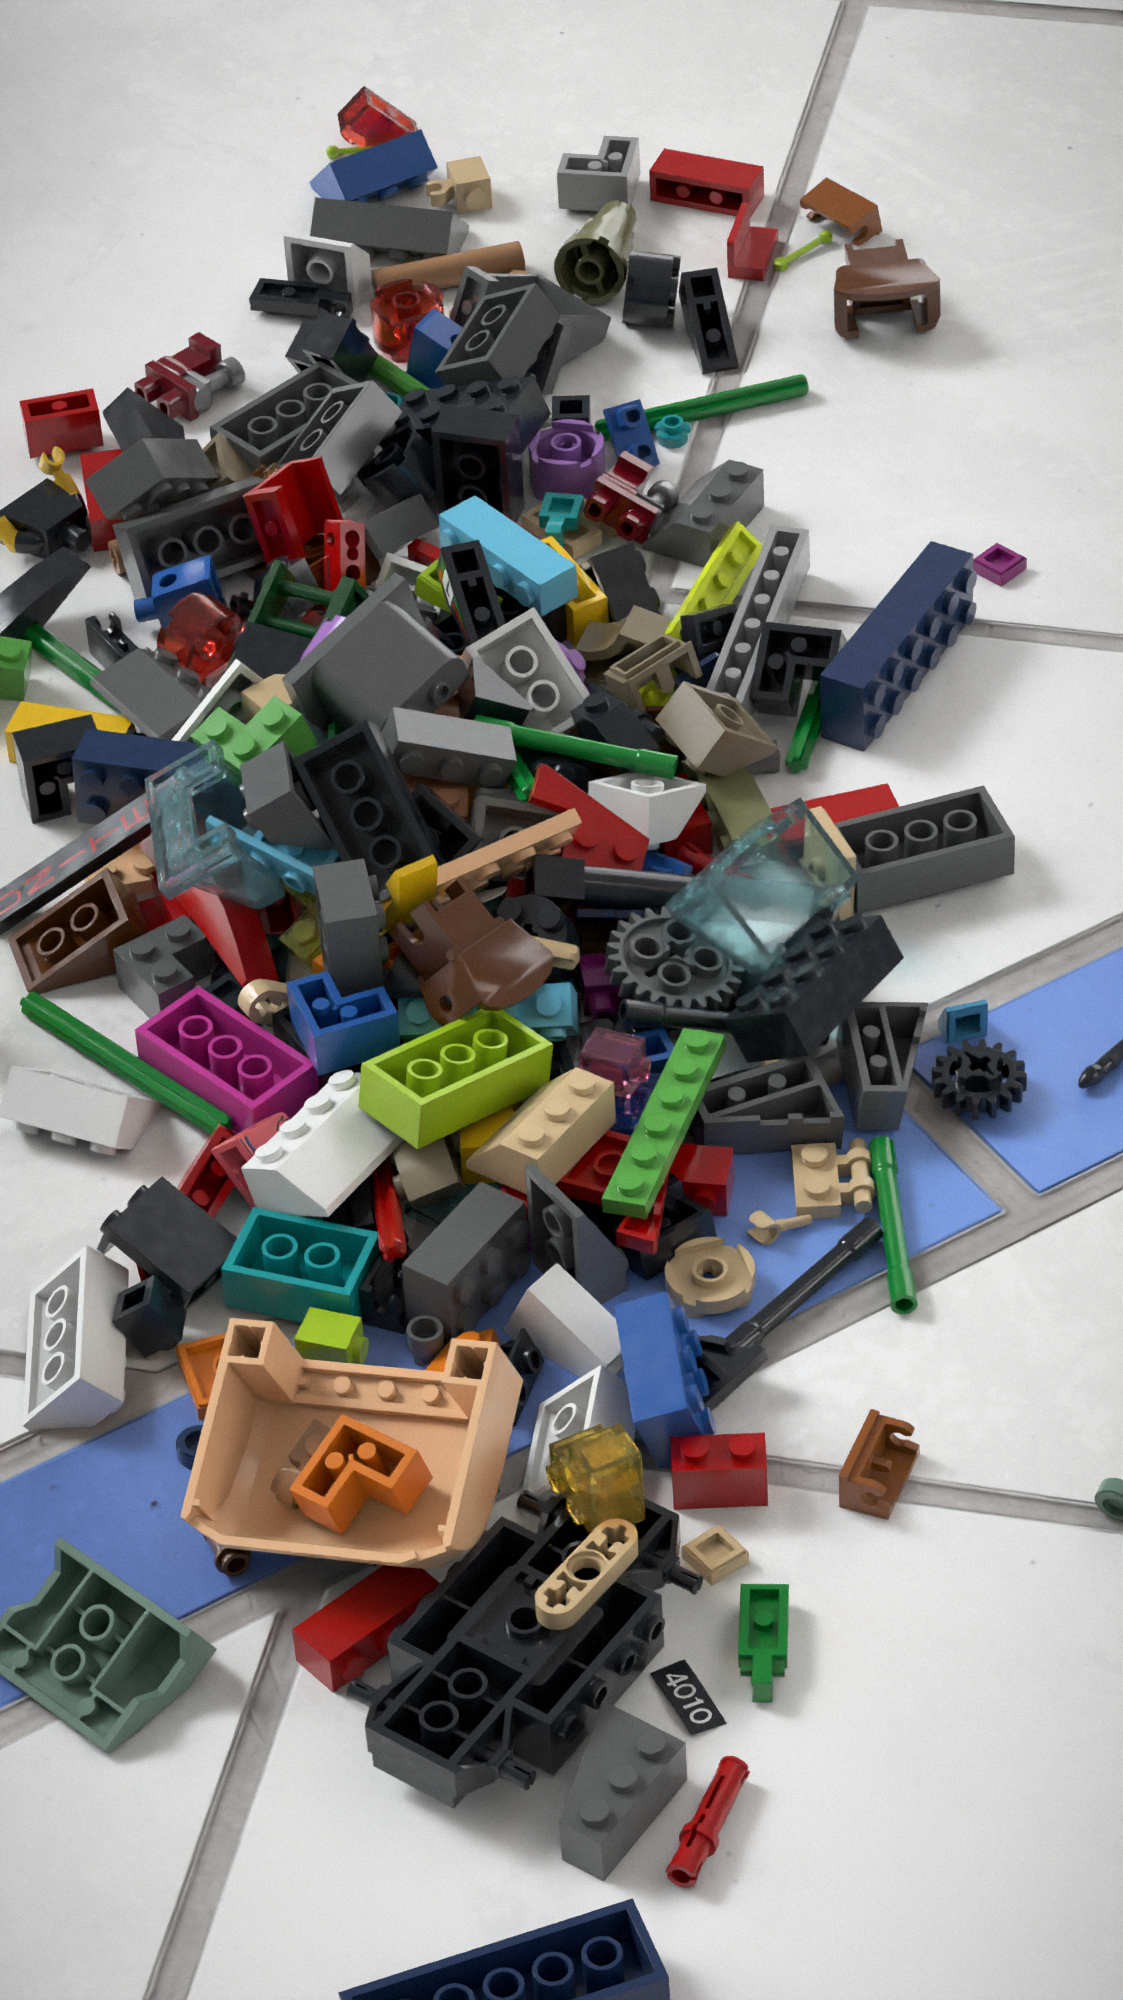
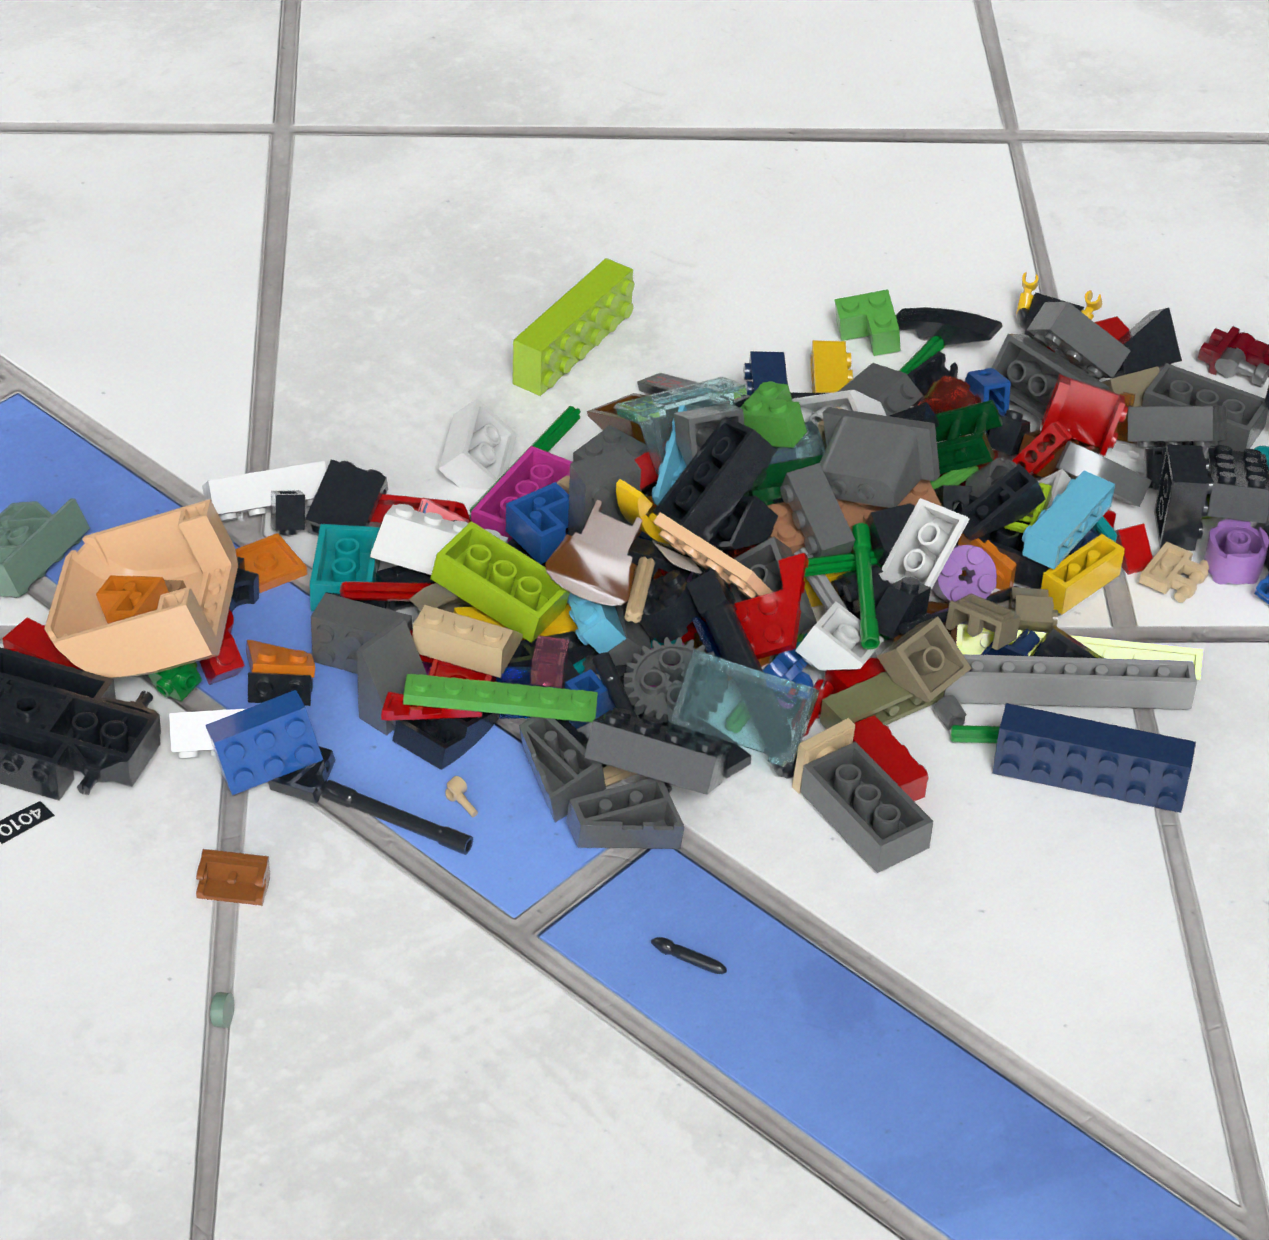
camera: 70 degrees right, 0 degrees up
black brick [12,714,97,824] -> none
red brick [19,388,104,459] -> none
lime brick [294,1307,369,1364] -> none
dark grey hose [406,1315,444,1366] -> none
white slope [503,1263,624,1378] -> none
tan beam [535,1519,638,1630] -> none
teal plate [539,492,584,547] -> none
clear yellow brick [546,1423,645,1534] -> none
black brick [579,542,661,623] -> none
dark red hips [583,450,679,545] -> none
dark grey slope [643,459,764,568] -> none
tan plate [665,1237,756,1318] -> none
red slope [669,1144,734,1217] -> none
red brick [670,1432,768,1510] -> none
tan tile [681,1524,749,1586] -> none
green hinge [738,1584,789,1702] -> none
black brick [749,621,847,717] -> none
tan plate [791,1138,876,1219] -> none
green piece [868,1136,918,1314] -> none
black gear [932,1039,1027,1120] -> none
dark azure slope [938,999,988,1044] -> none
magenta tile [973,543,1027,587] -> none

